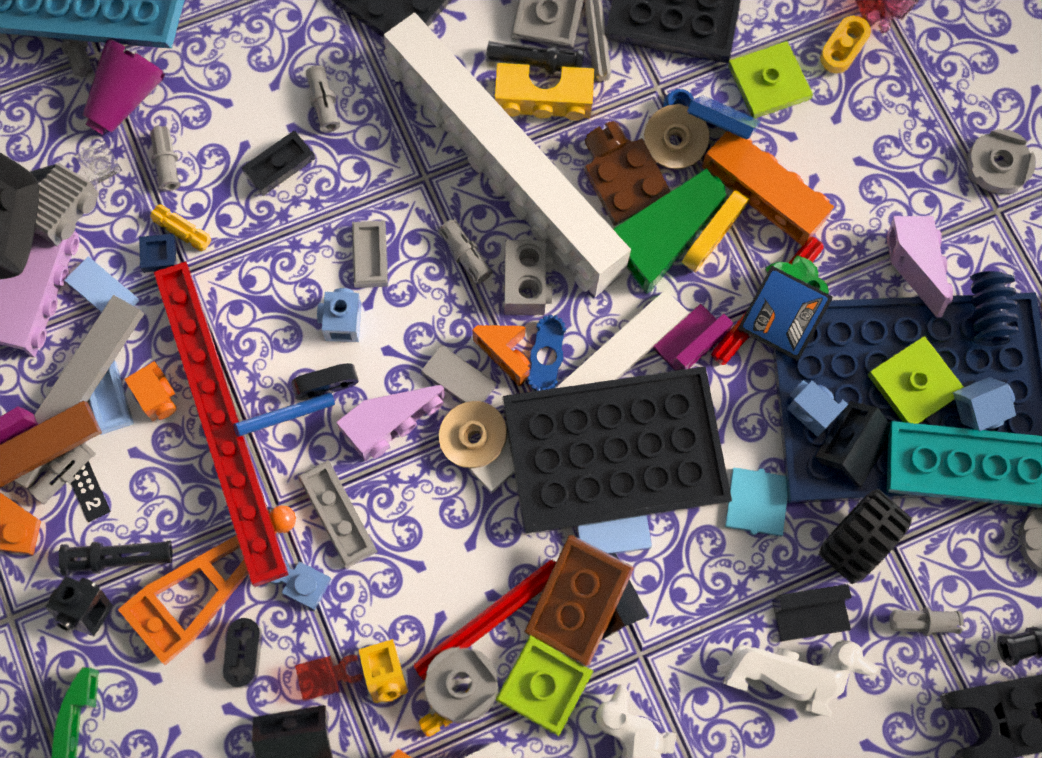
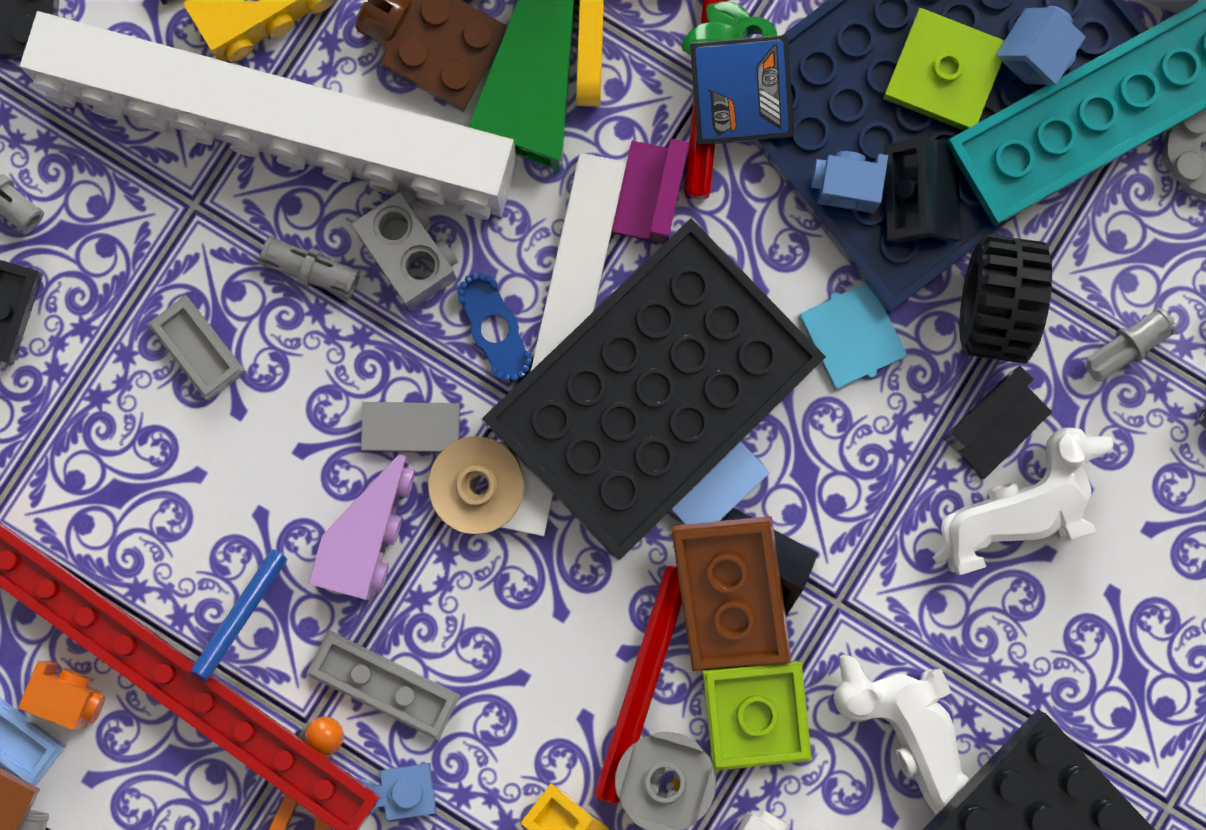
camera: 35 degrees left, 10 degrees up
black beam [291,363,359,400] -> none
medium blue brick [317,288,362,342] -> none
orange slope [472,325,530,387] -> none

